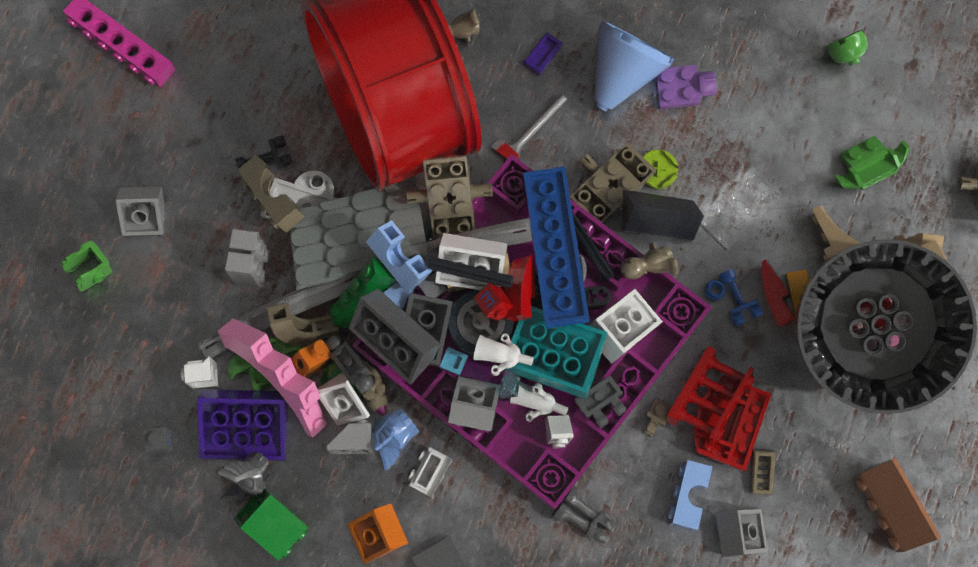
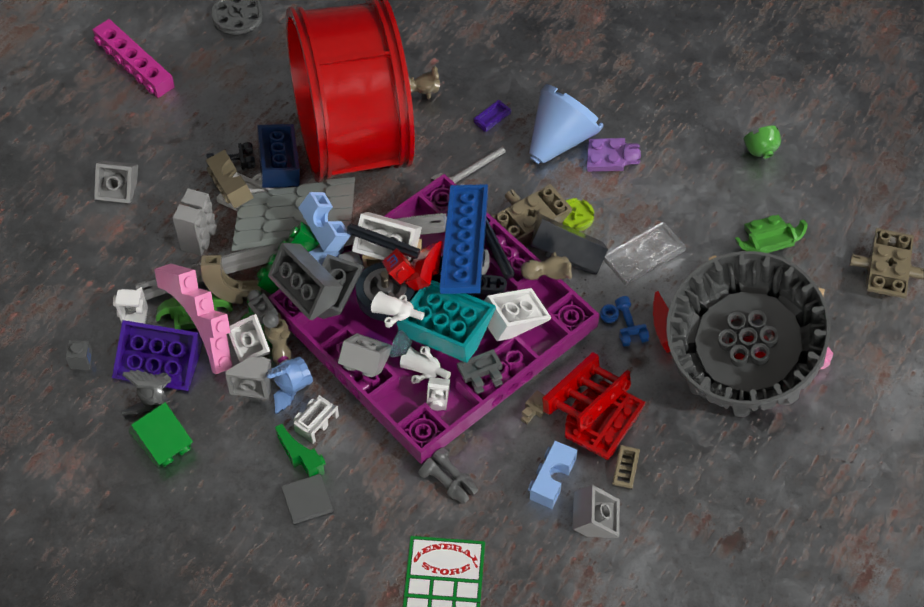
camera: 15 degrees right, 20 degrees down
bright green piece [61,241,112,291] -> none
orange torso [291,339,332,378] -> none
orange slope [347,503,408,564] -> none
dark tan slope [406,155,493,239] -> none
medium azure plate [439,347,468,376] -> none
nougat slope [855,458,941,552] -> none
none -> dark blue brick [257,124,300,188]
none -> green slope [275,424,326,477]

